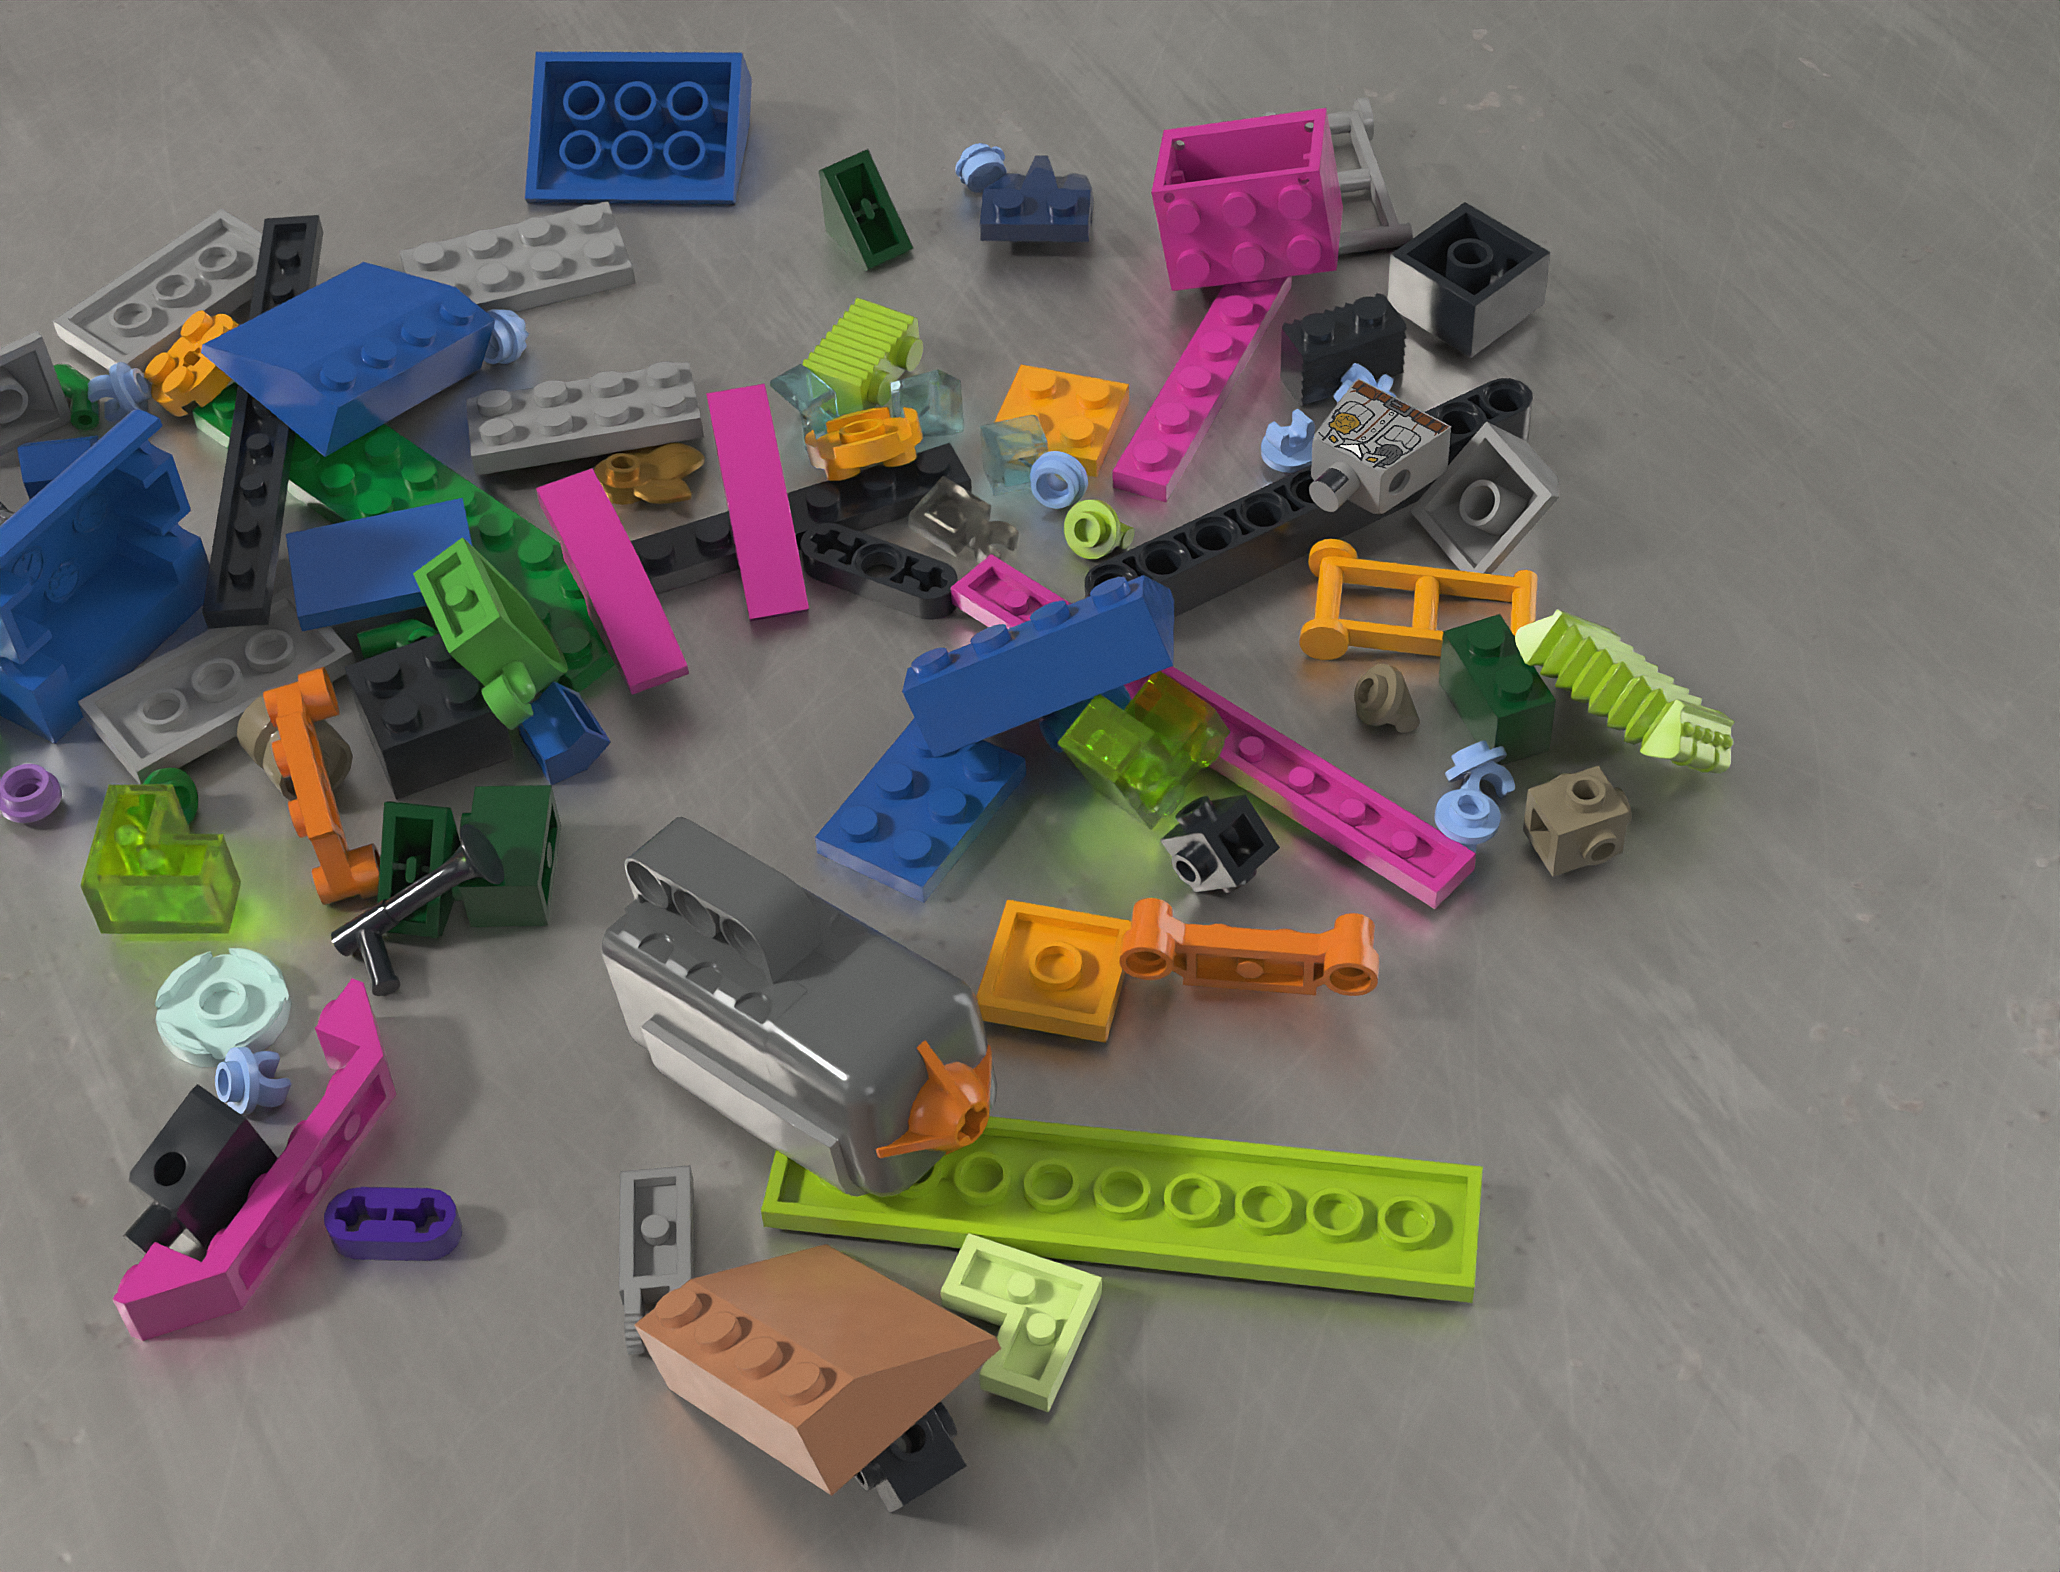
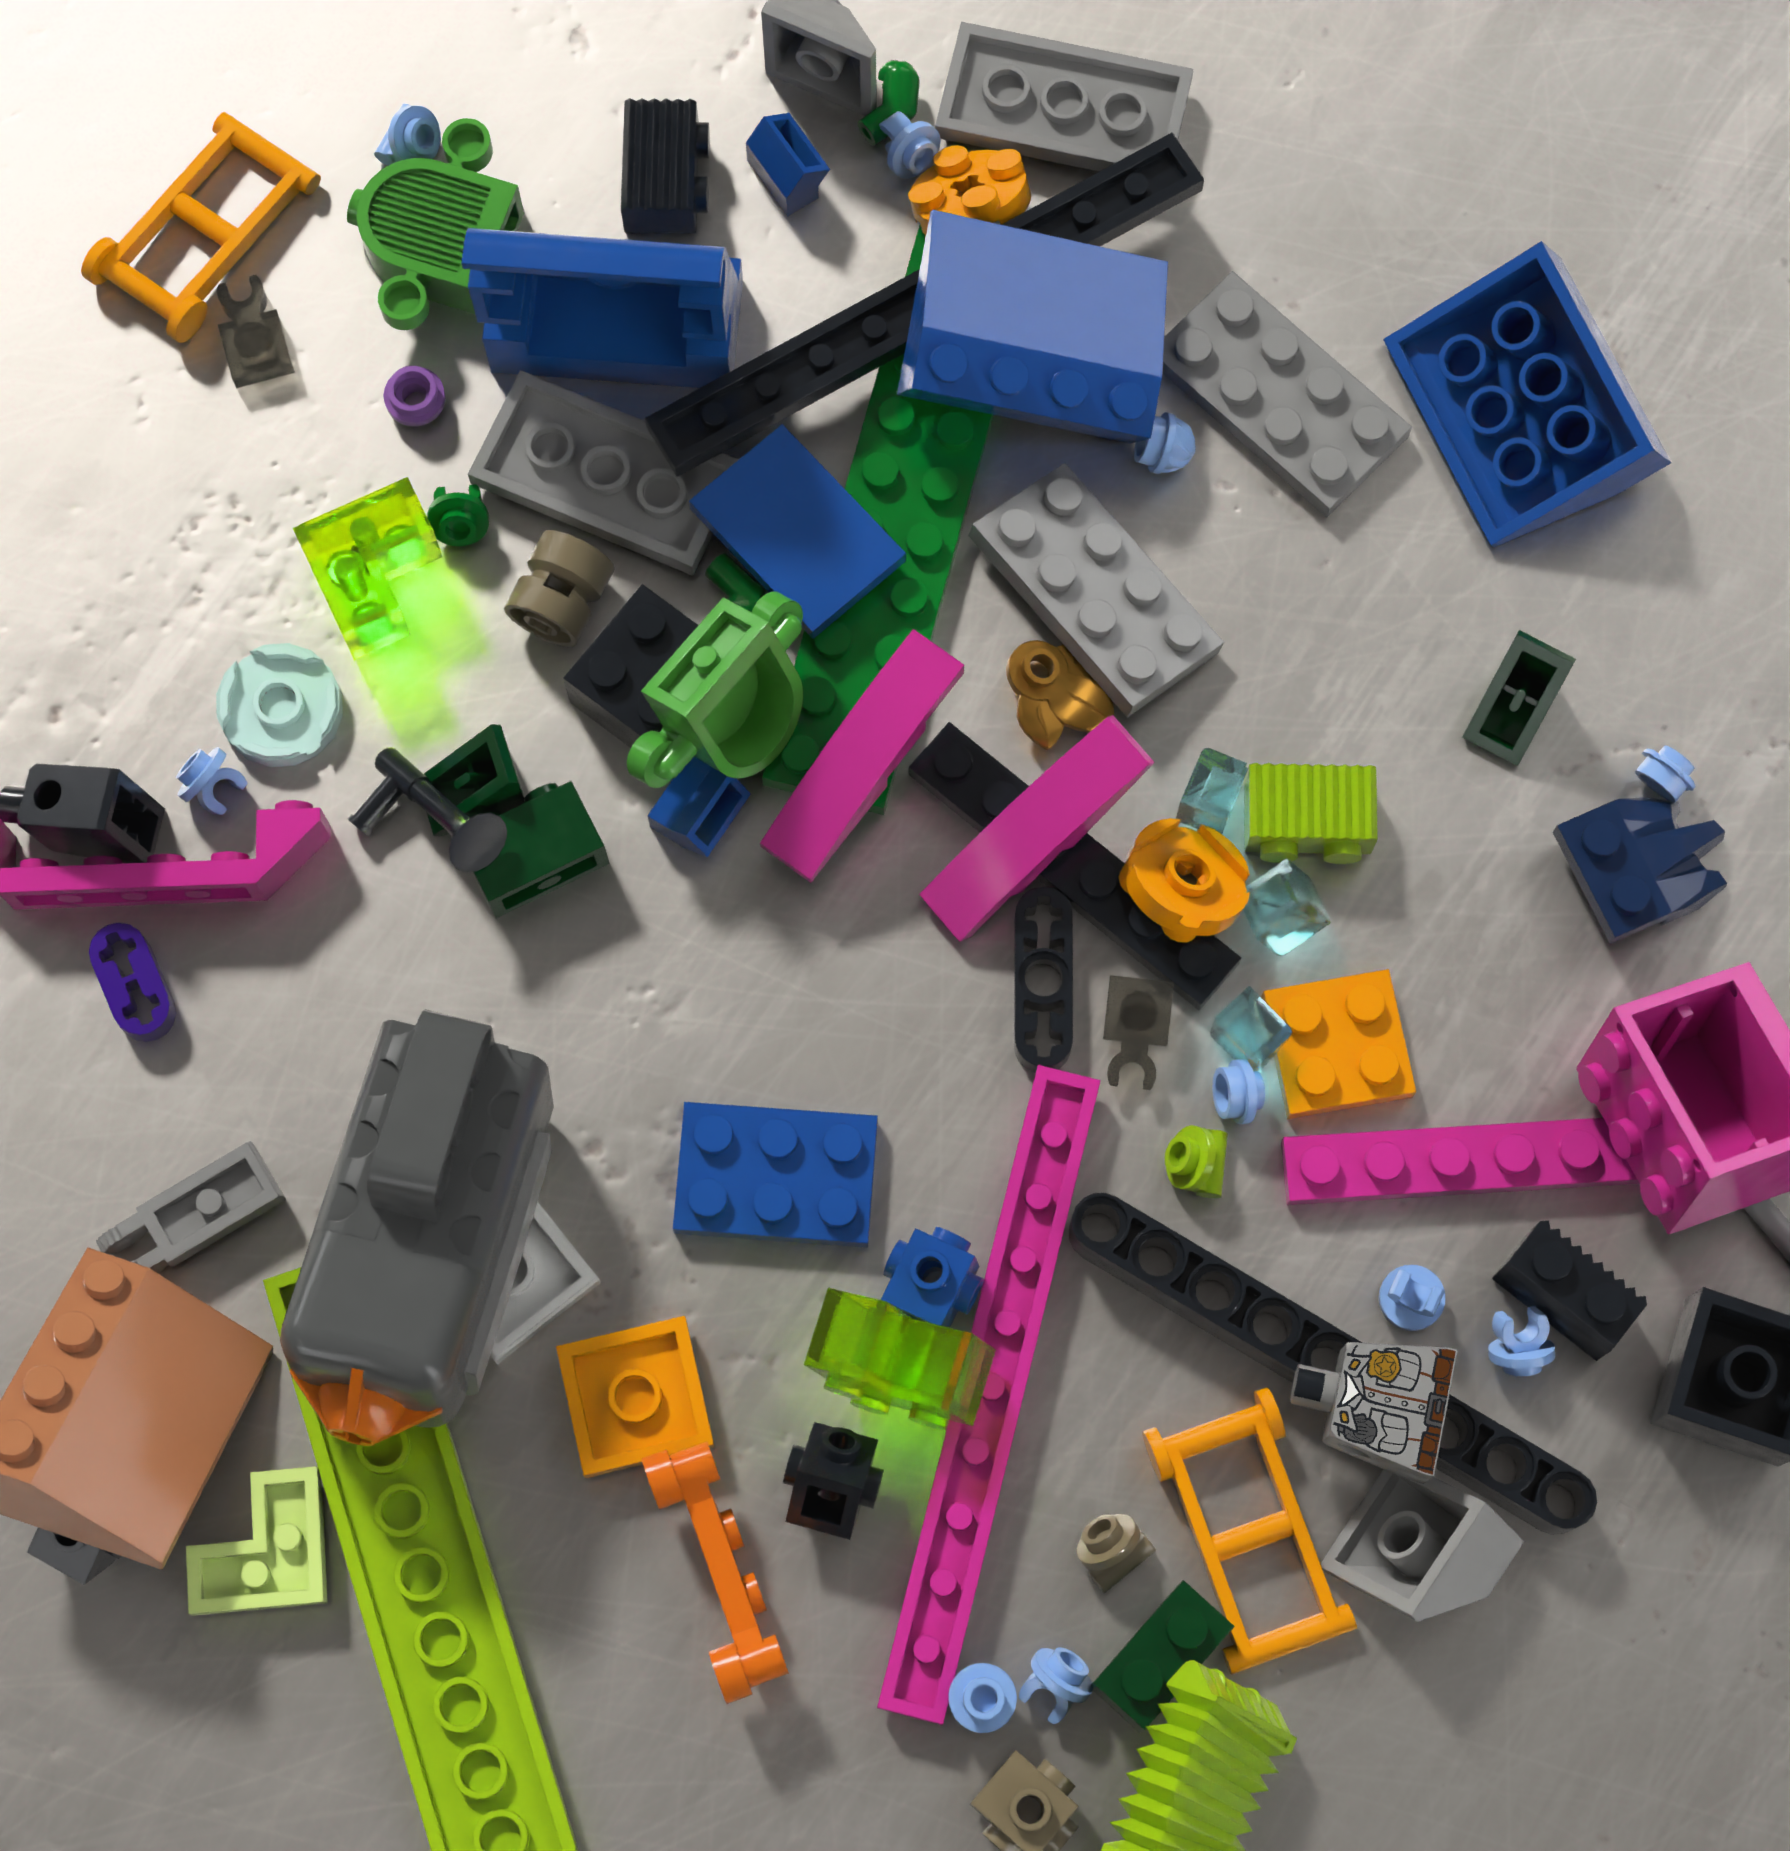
camera: 60 degrees right, 25 degrees up
orange plate [263,667,380,905] -> none
blue slope [902,575,1174,758] -> none

